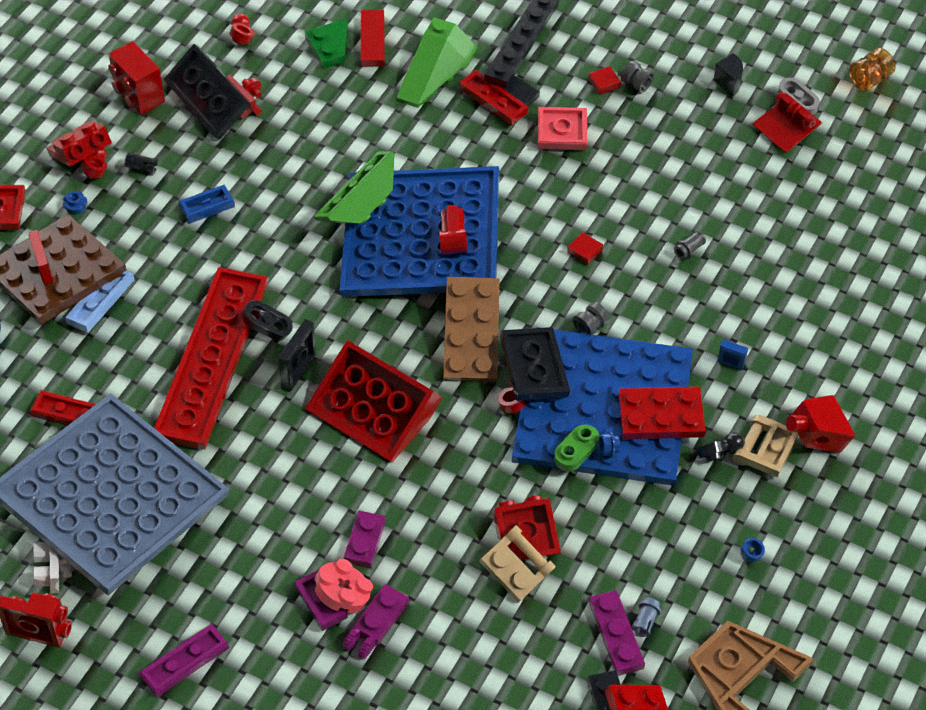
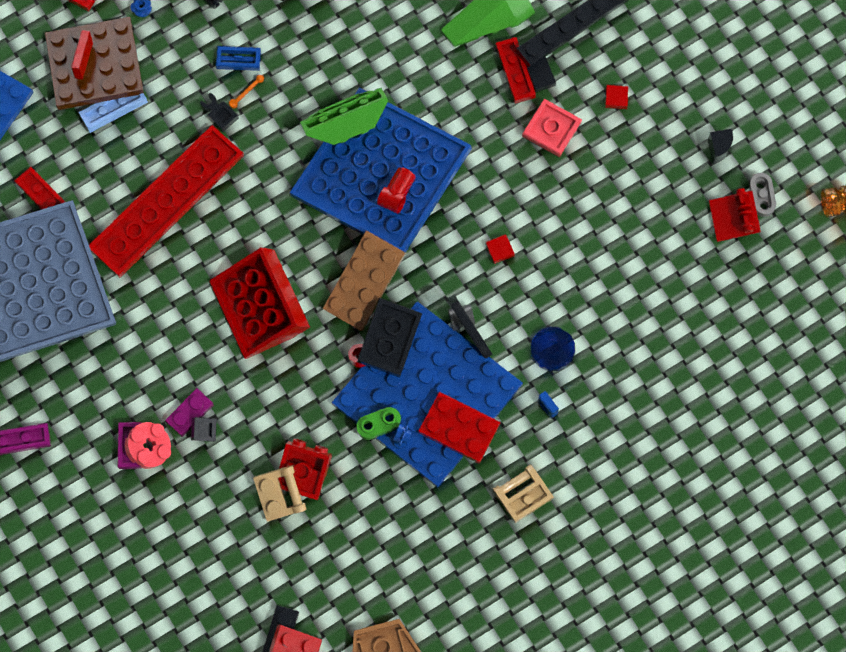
camera: 30 degrees right, 20 degrees up
black plate [241,300,293,341] -> none
black tile [278,319,316,392] -> none
magenta hinge [342,584,409,659] -> none
magenta plate [589,590,645,676] -> none
dark grey wheel [621,60,654,93] -> none
sand blue pin [632,598,661,637] -> none
dark grey pin [674,230,706,259] -> none
black plate [697,432,745,462] -> none
blue hinge [740,538,765,563] -> none
red torso [786,395,856,453] -> none
none -> black plate [191,417,217,442]
none -> black plate [200,93,239,132]
none -> orange hinge [229,75,264,109]
none -> black tile [448,294,493,358]
none -> clear blue tile [530,327,575,371]

